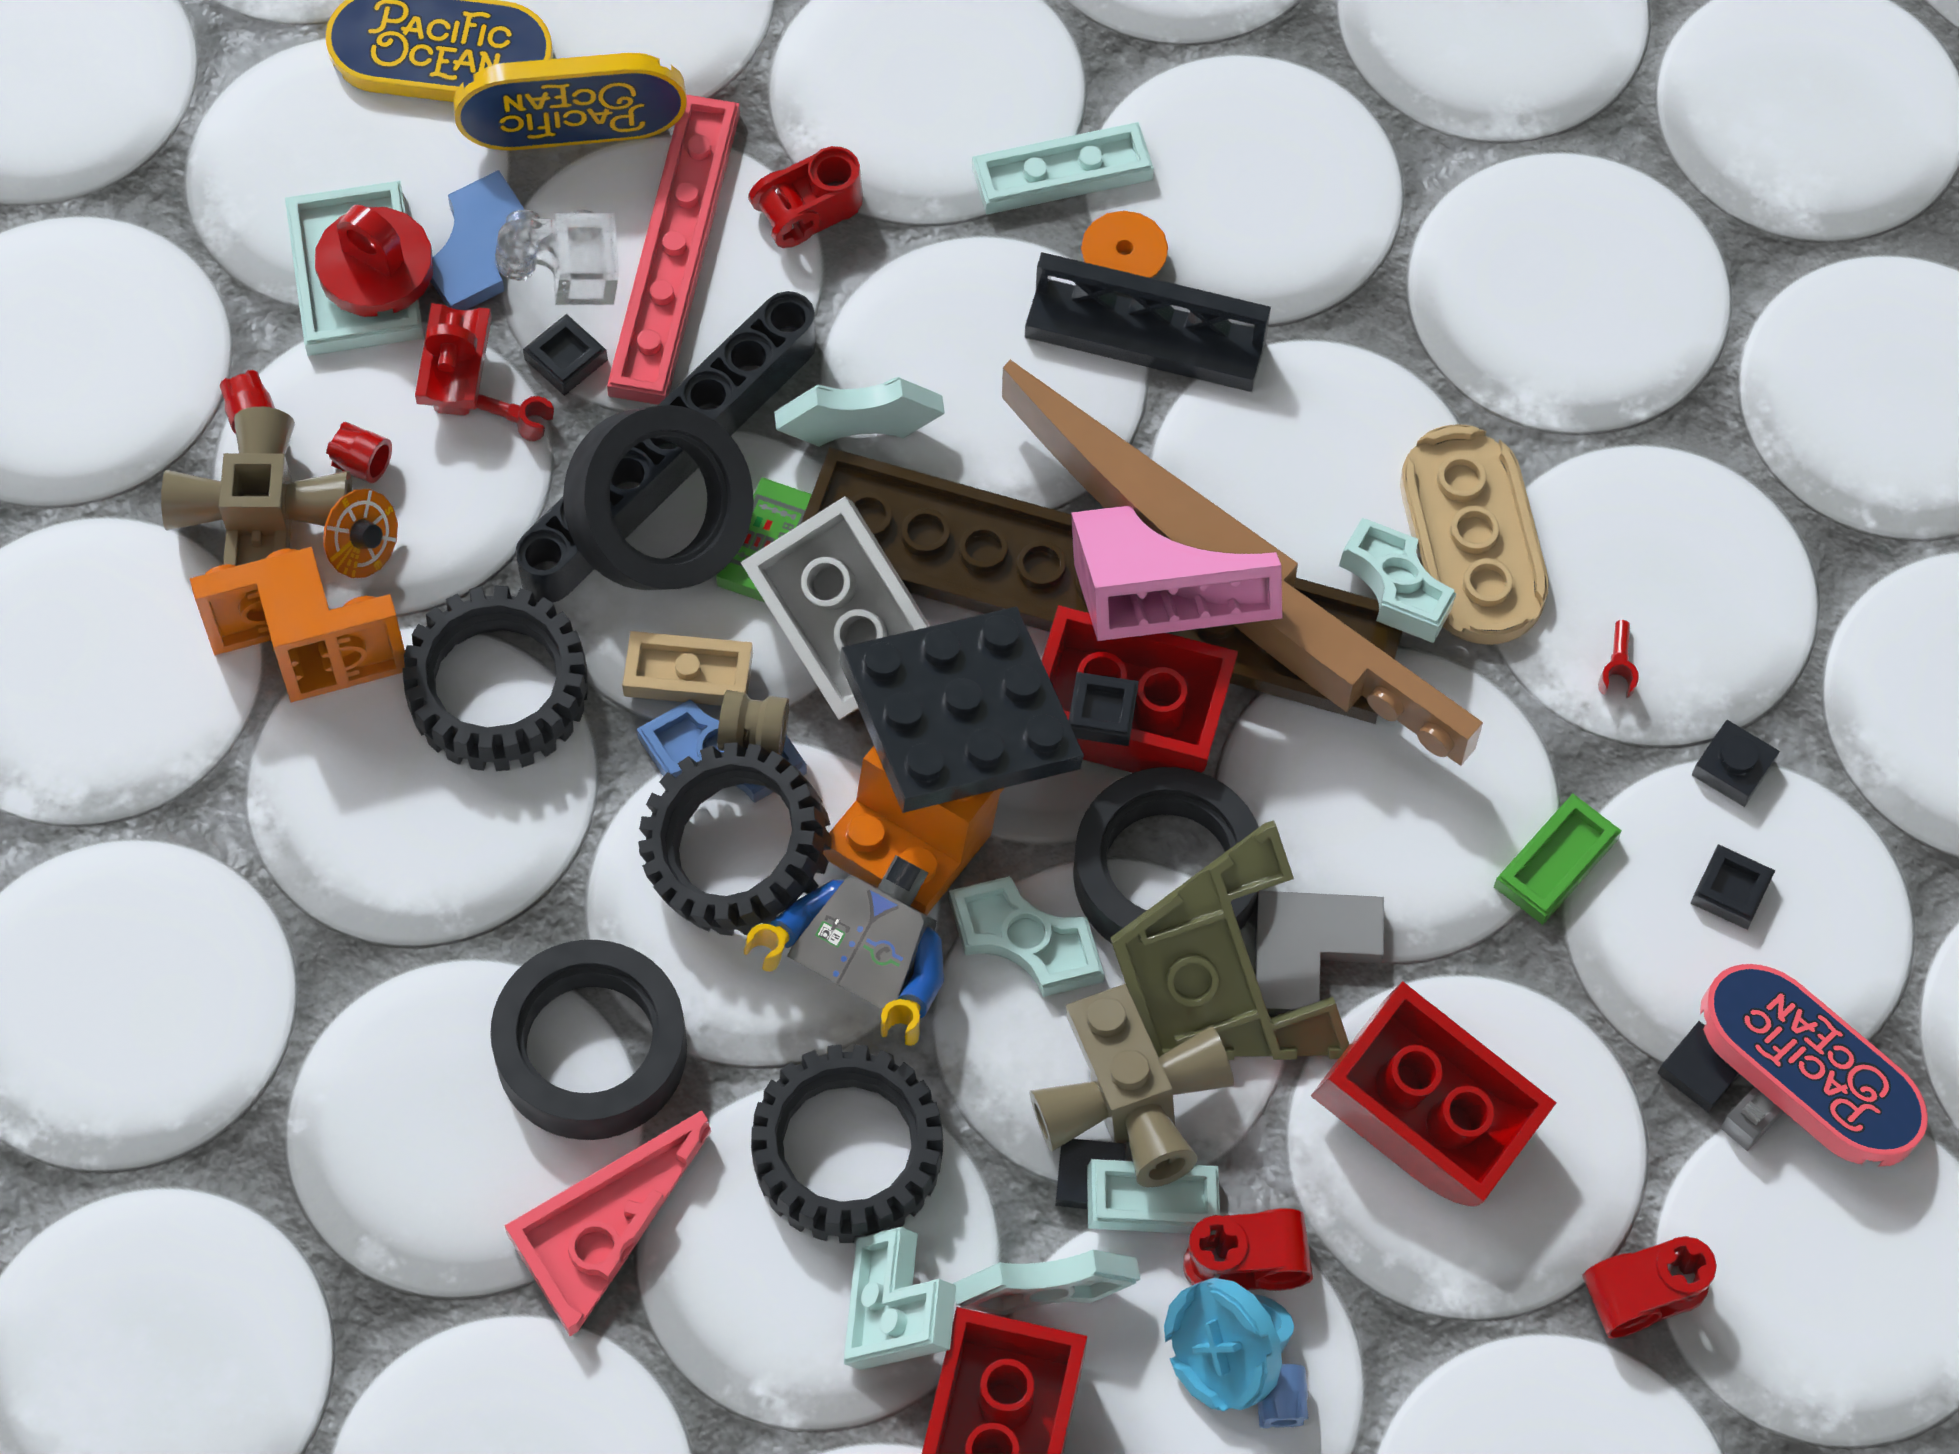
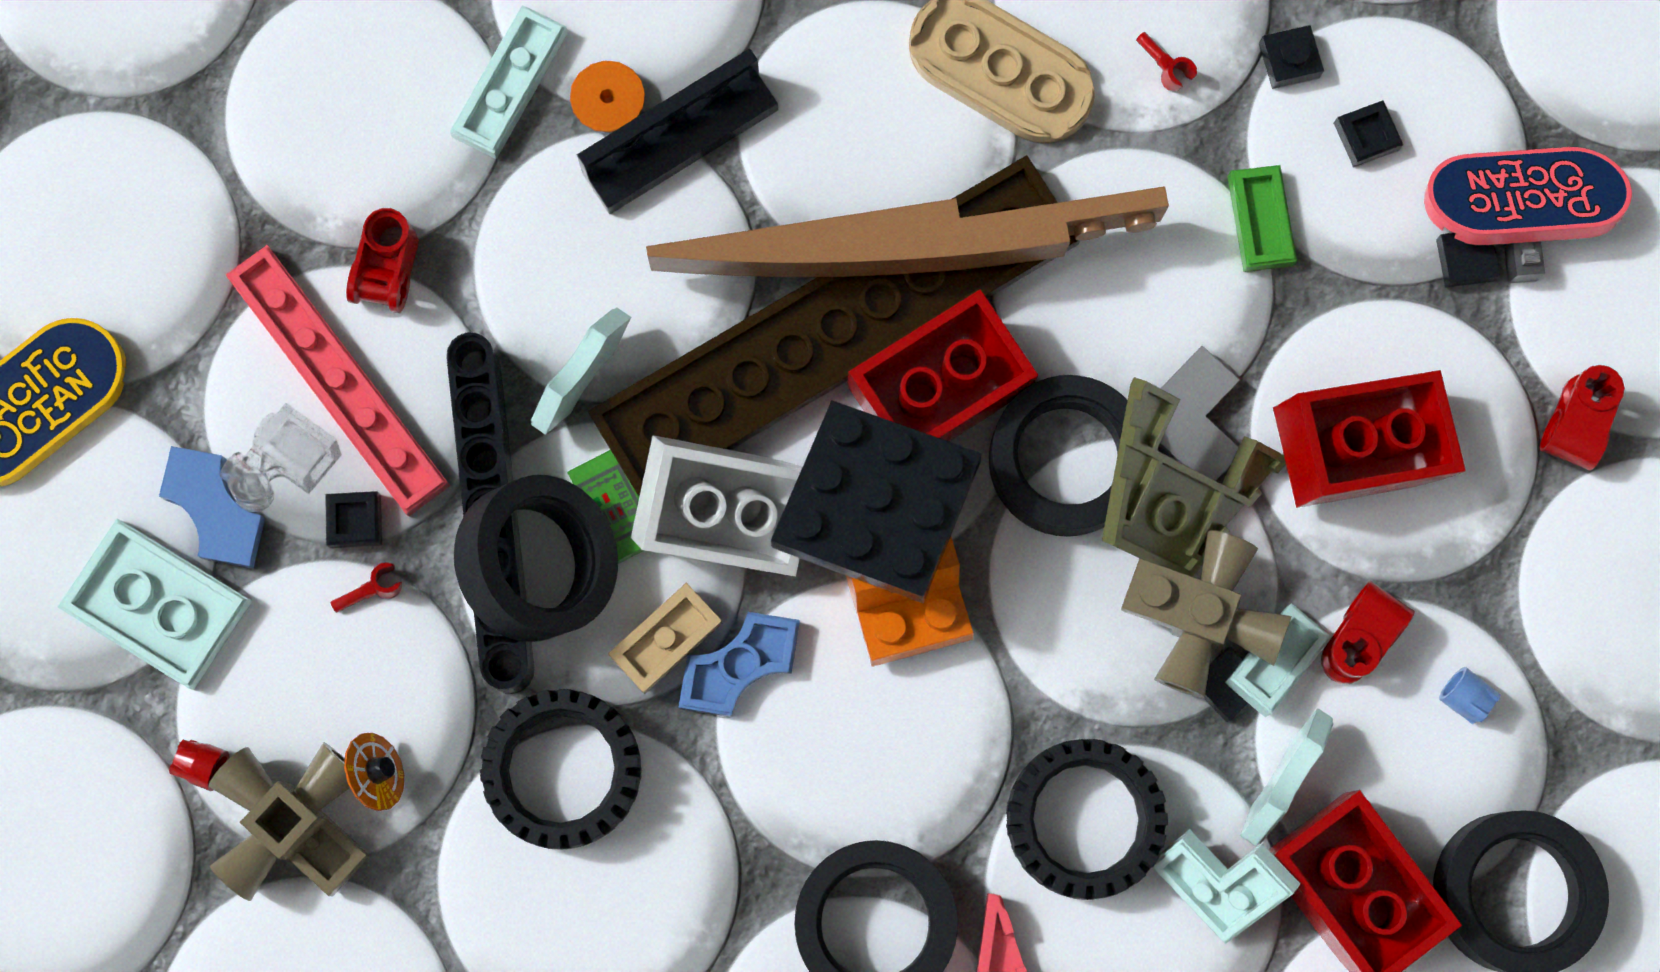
camera: 50 degrees left, 15 degrees up
orange bracket [190,546,405,702] -> none
red tile [315,205,433,317] -> none
red hose [326,422,392,483] -> none
red hips [415,303,492,416] -> none
tile [453,53,687,151] -> none
black tyre [638,743,832,936] -> none
dark tan wheel [717,690,789,756] -> none
torso [744,855,944,1046] -> none
light aqua tile [949,876,1104,997] -> none
black tile [1069,672,1139,747] -> none
bright pink arch [1071,506,1282,641] -> none
medium azure tile [1164,1278,1294,1411] -> none
light aqua tile [1339,518,1456,643] -> none

